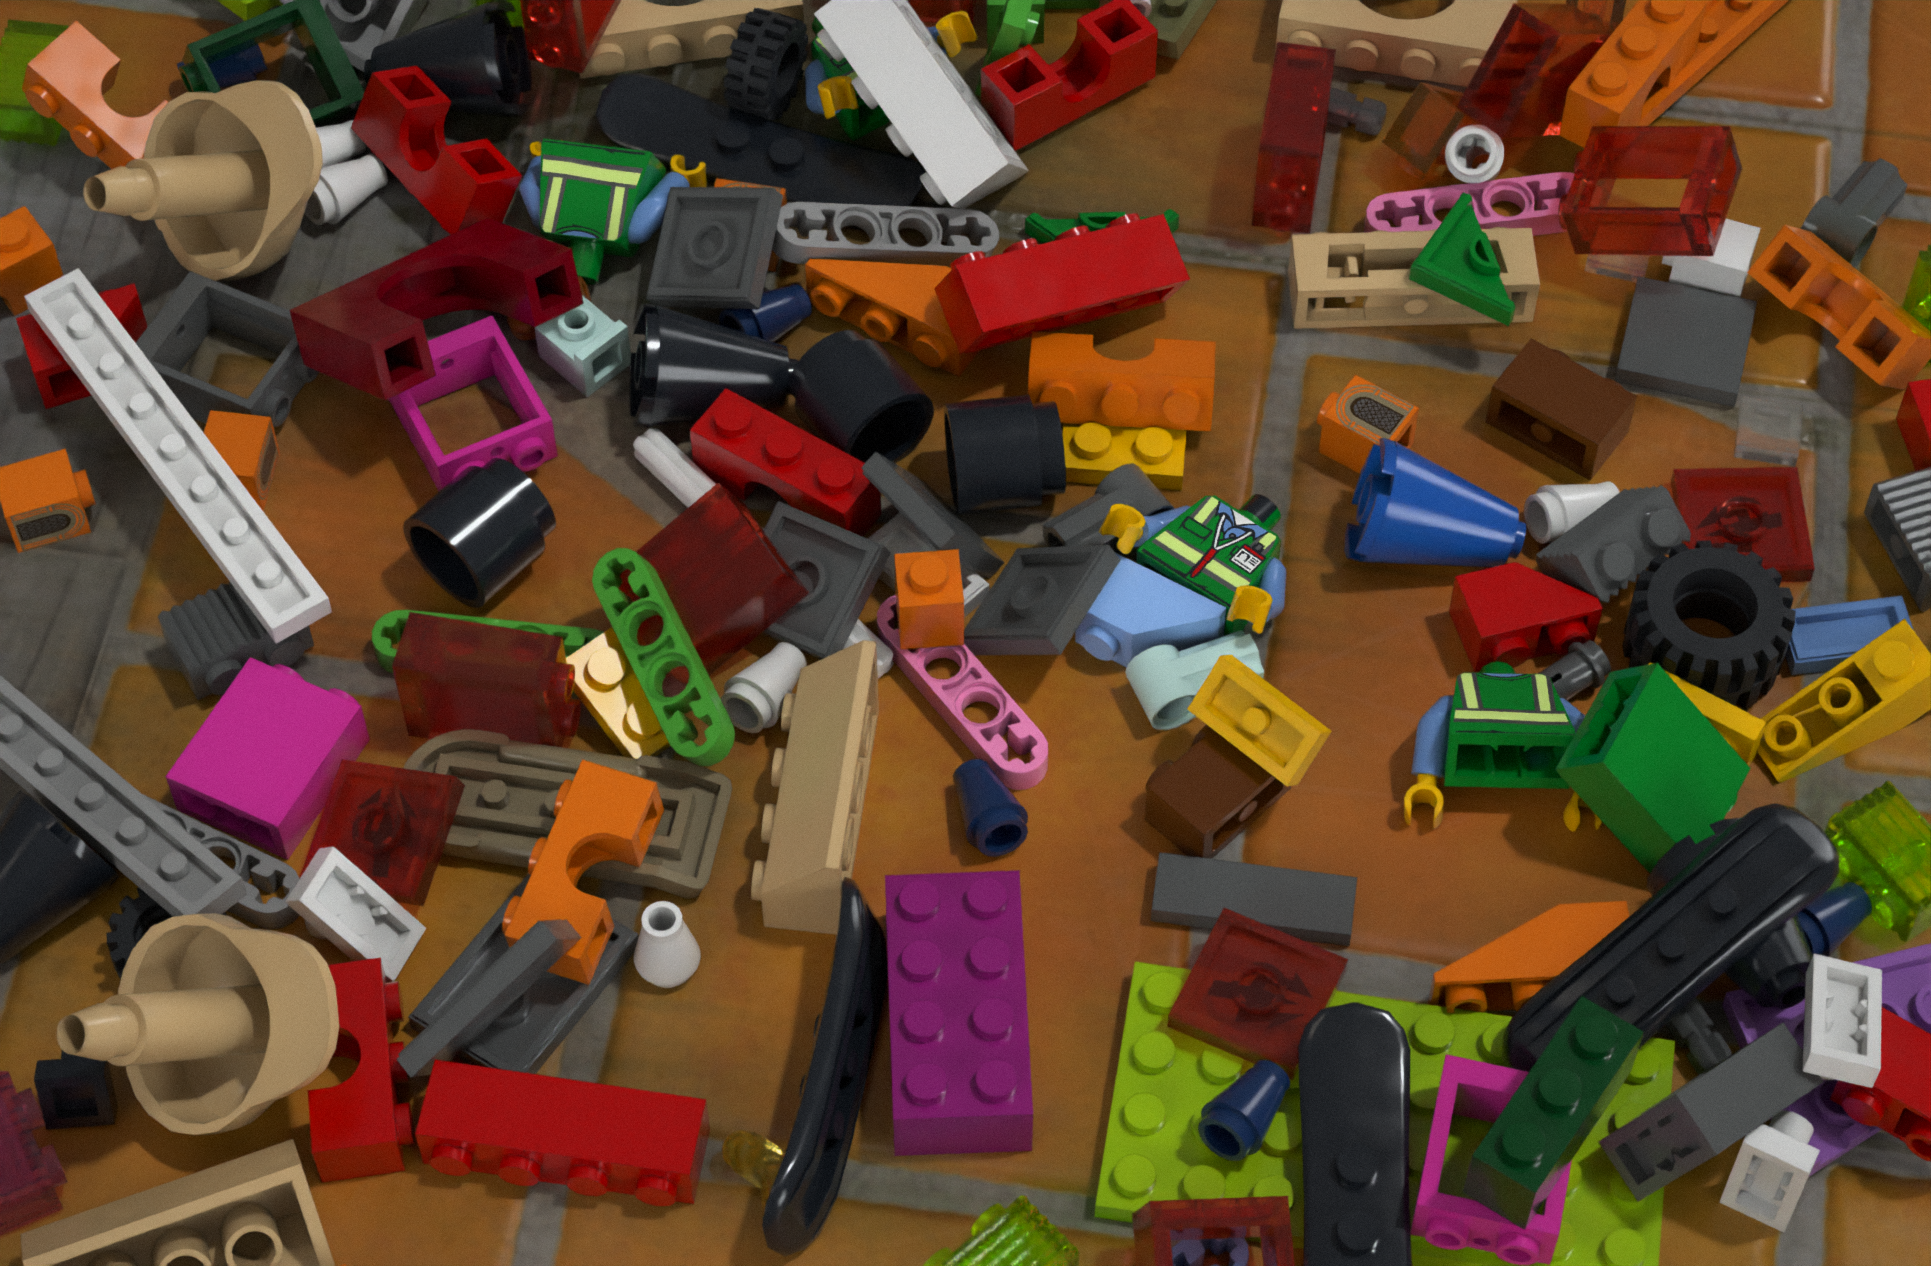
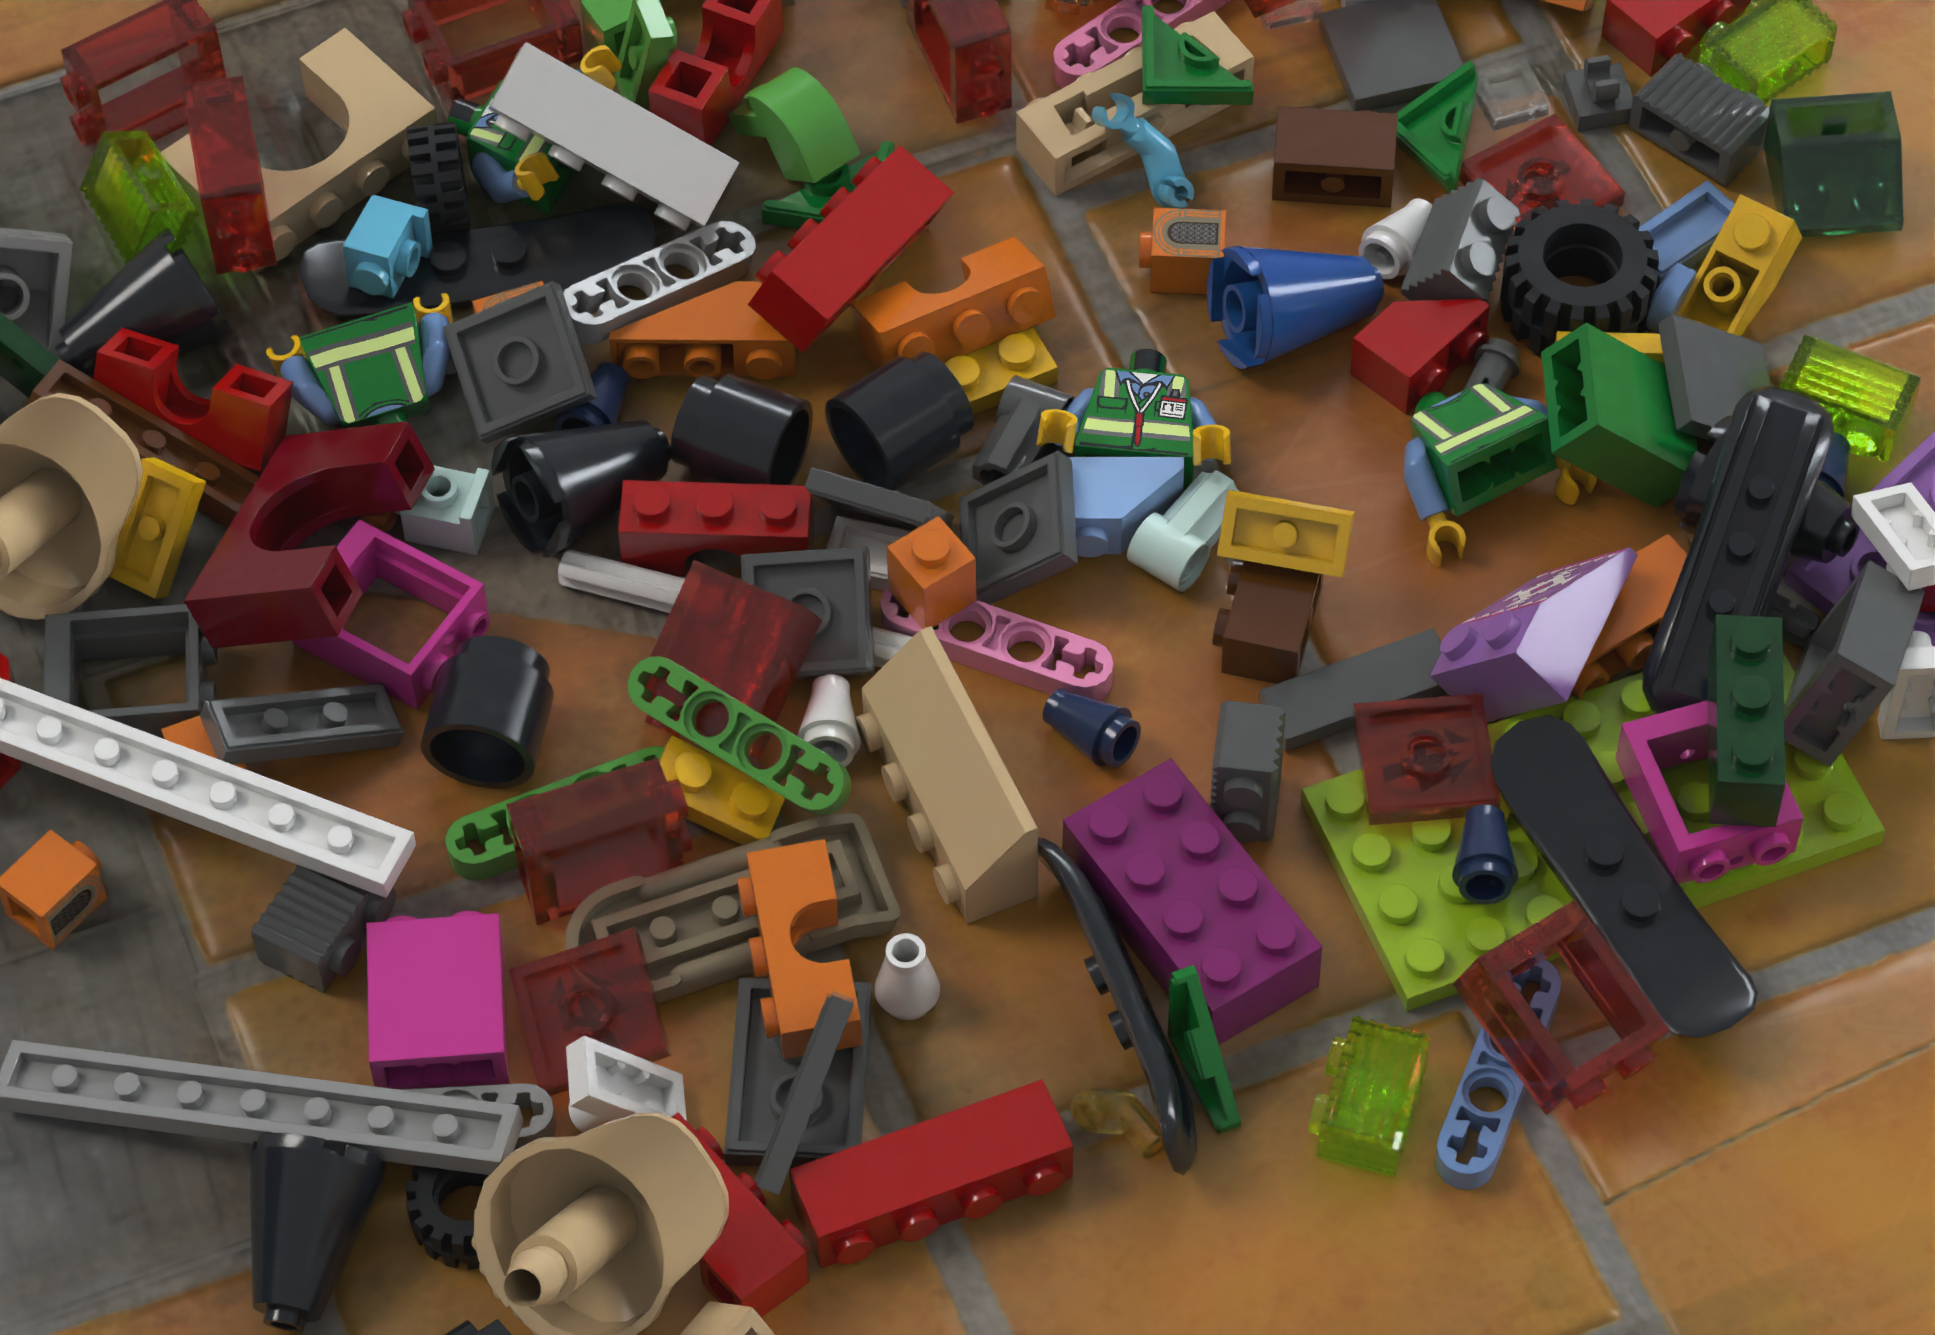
camera: 30 degrees left, 0 degrees up
none -> reddish brown plate [26,359,259,528]
none -> yellow plate [108,457,206,599]
none -> dark grey tile [200,683,404,765]
none -> medium azure brick [343,194,433,298]
none -> bright green brick [728,67,861,183]
none -> medium azure arm [1091,92,1194,209]
none -> green tile [1167,965,1241,1134]
none -> dark grey brick [1210,701,1286,843]
none -> green tile [1395,61,1479,194]
none -> medium lavender slope [1430,547,1638,724]
none -> dark grey tile [1562,55,1633,132]
none -> medium blue tile [1646,262,1696,334]
none -> dark grey tile [1658,314,1770,443]

